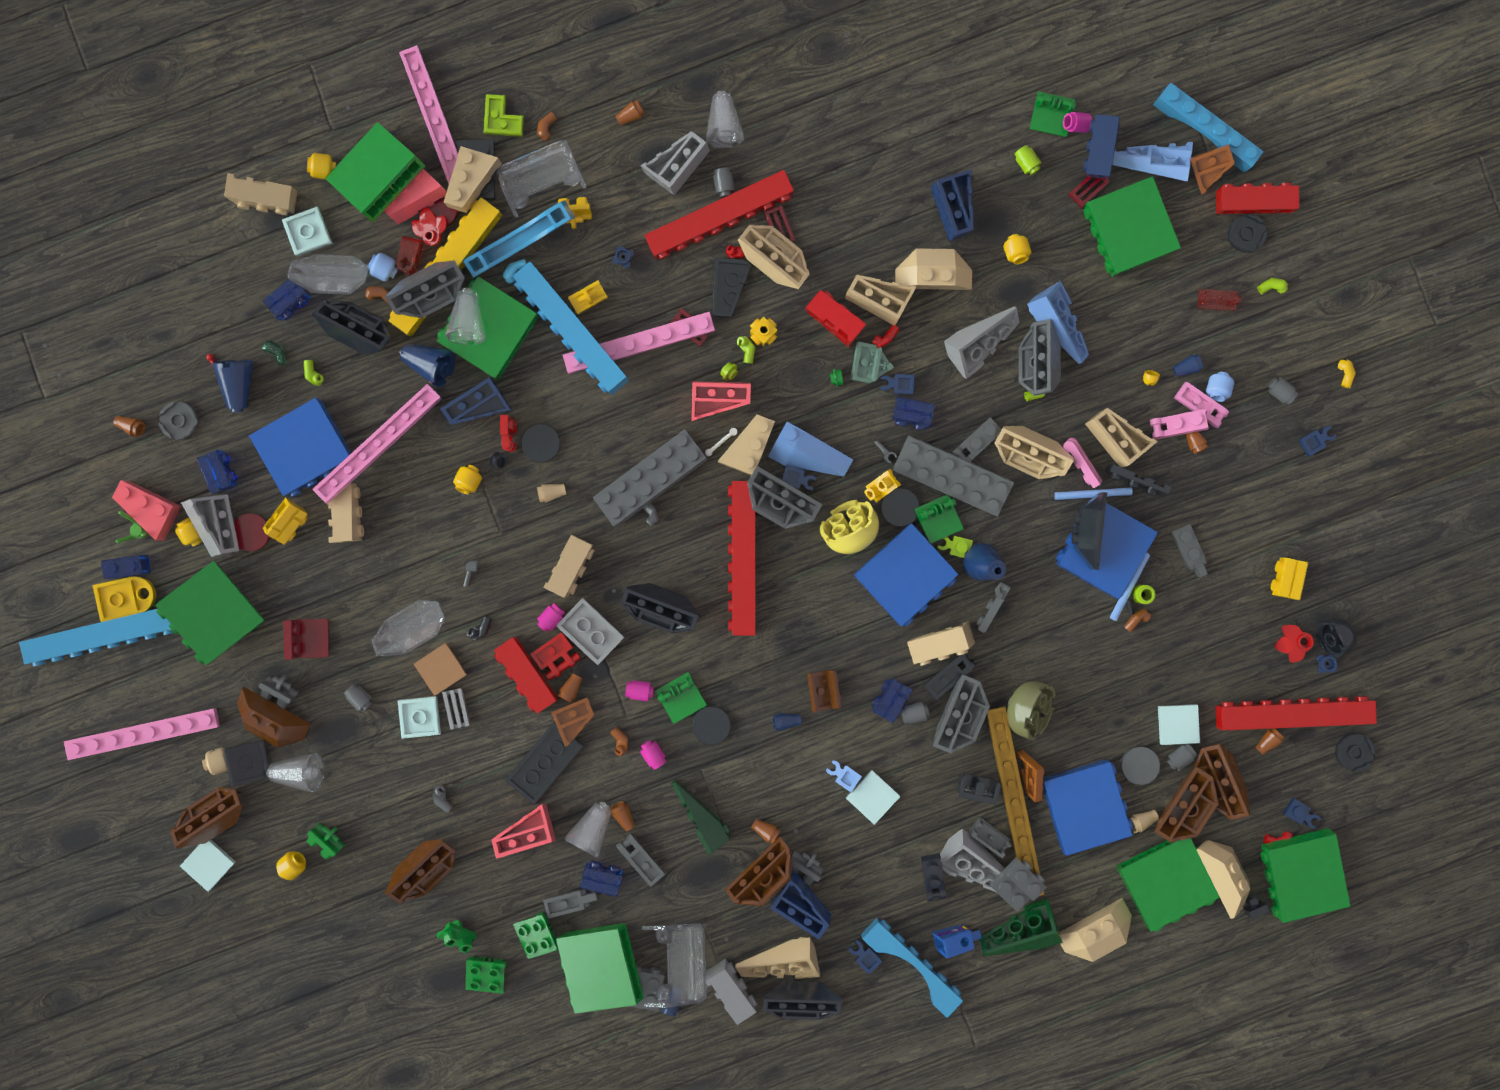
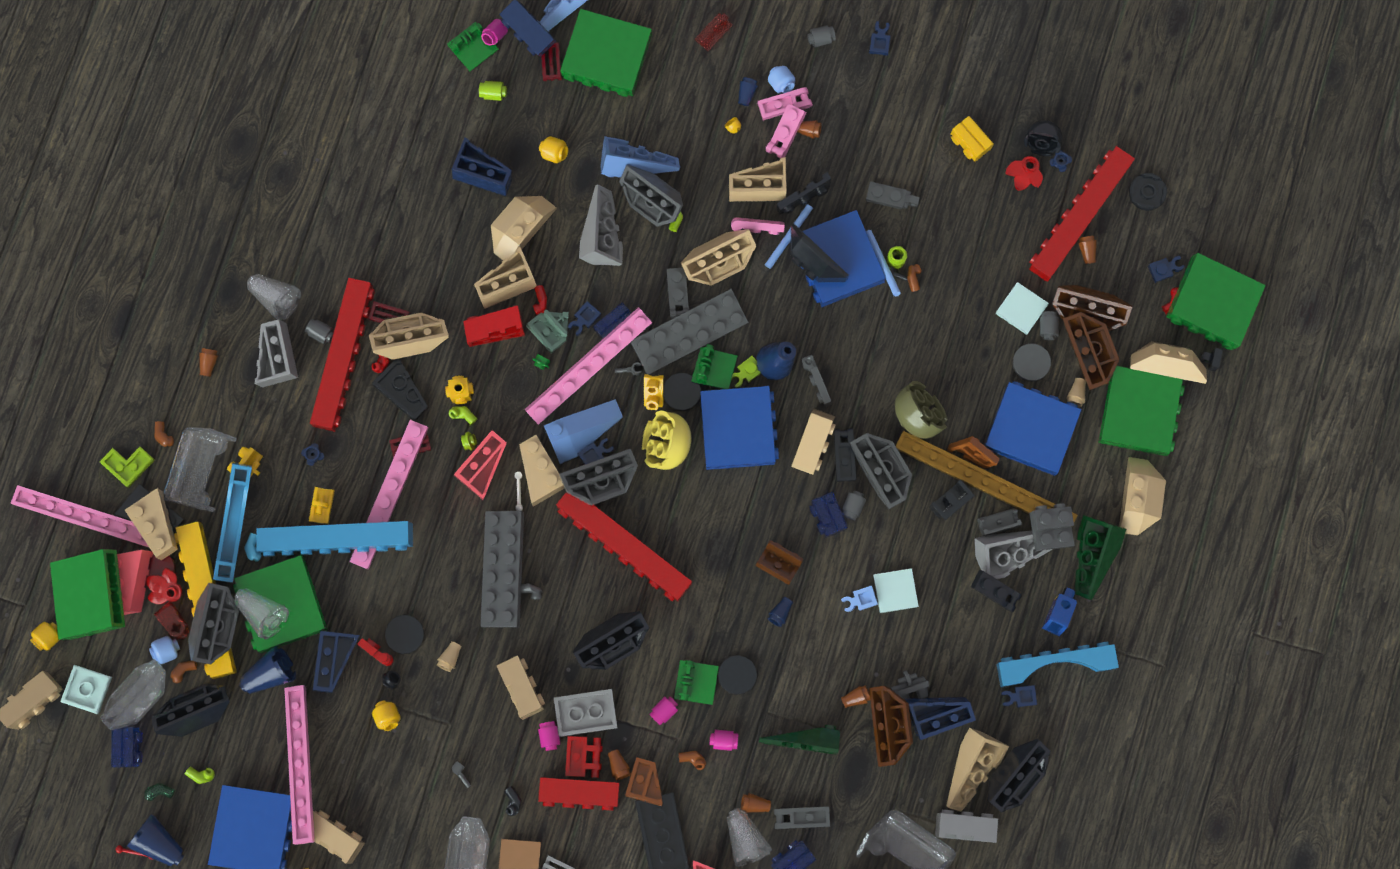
camera: 50 degrees left, 10 degrees down
none -> bright pink plate [525,307,652,425]

